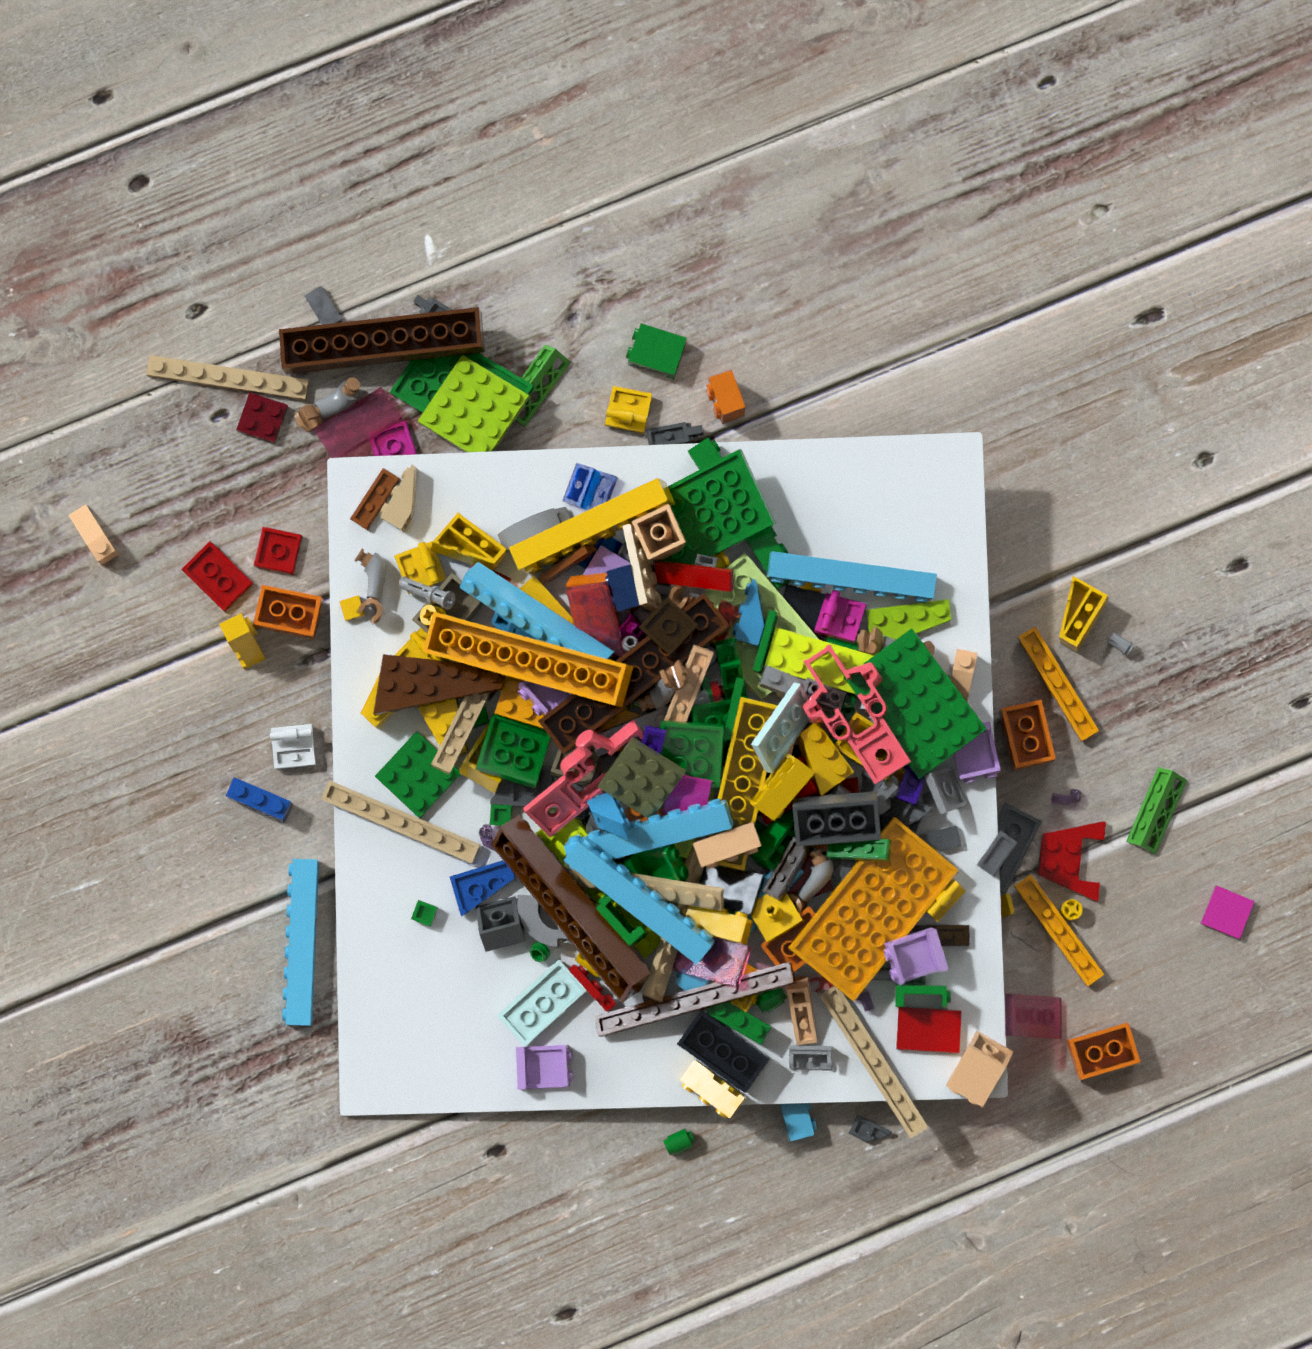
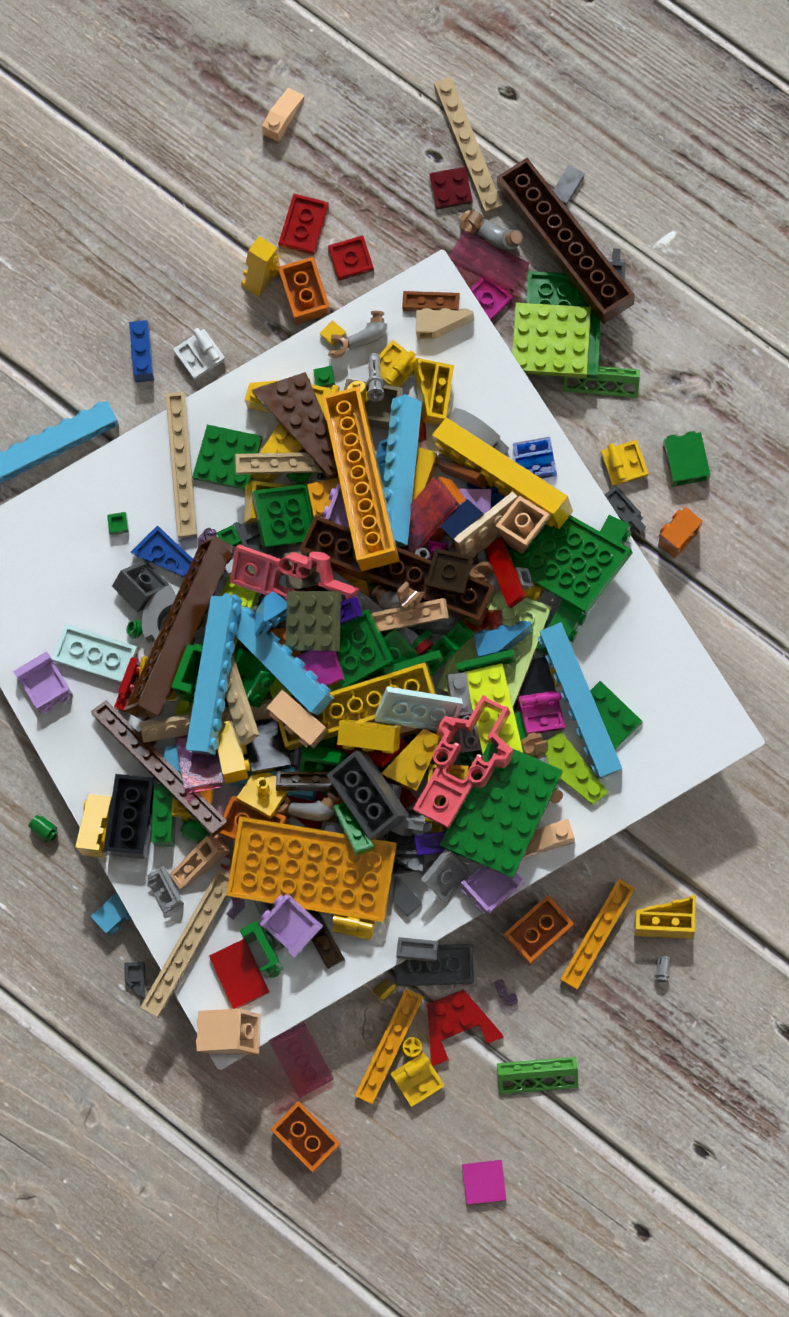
camera: 65 degrees right, 5 degrees down
none -> green plate [313,365,336,387]
none -> yellow plate [390,1052,445,1108]
none -> green wing [590,681,643,749]

